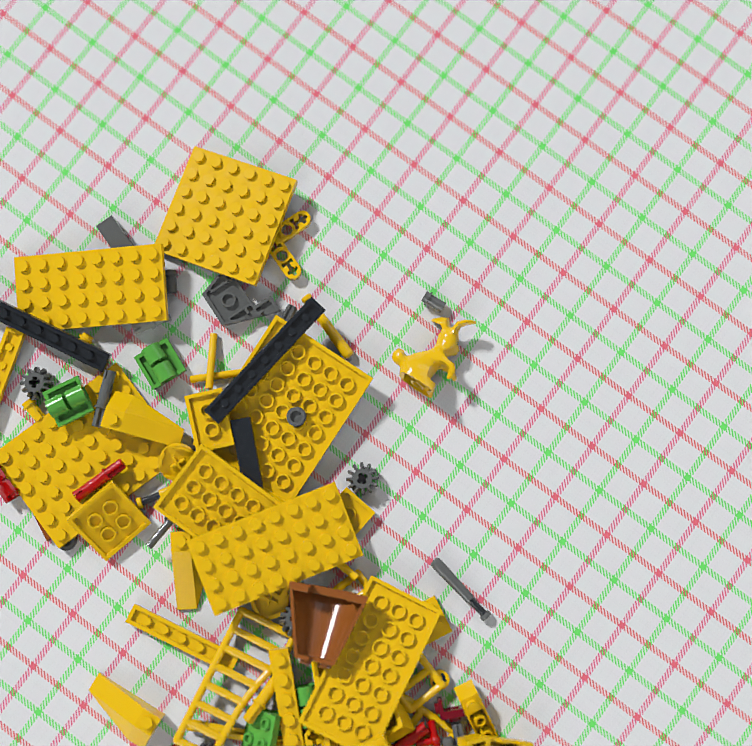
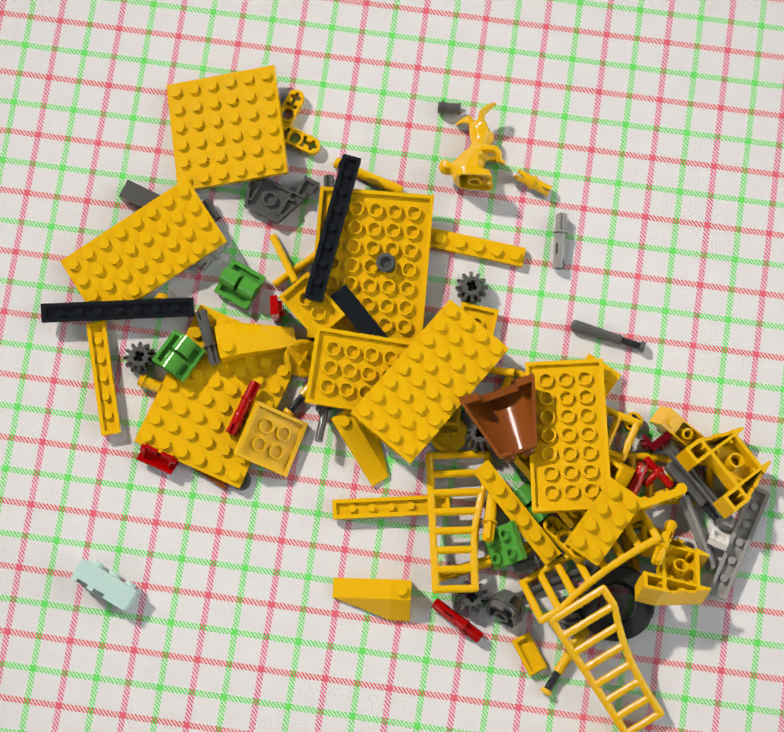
camera: 25 degrees left, 5 degrees down
none -> red plate [269,295,285,323]
none -> yellow plate [430,228,526,268]
none -> yellow pin [514,168,552,197]
none -> light grey axle [552,213,568,270]

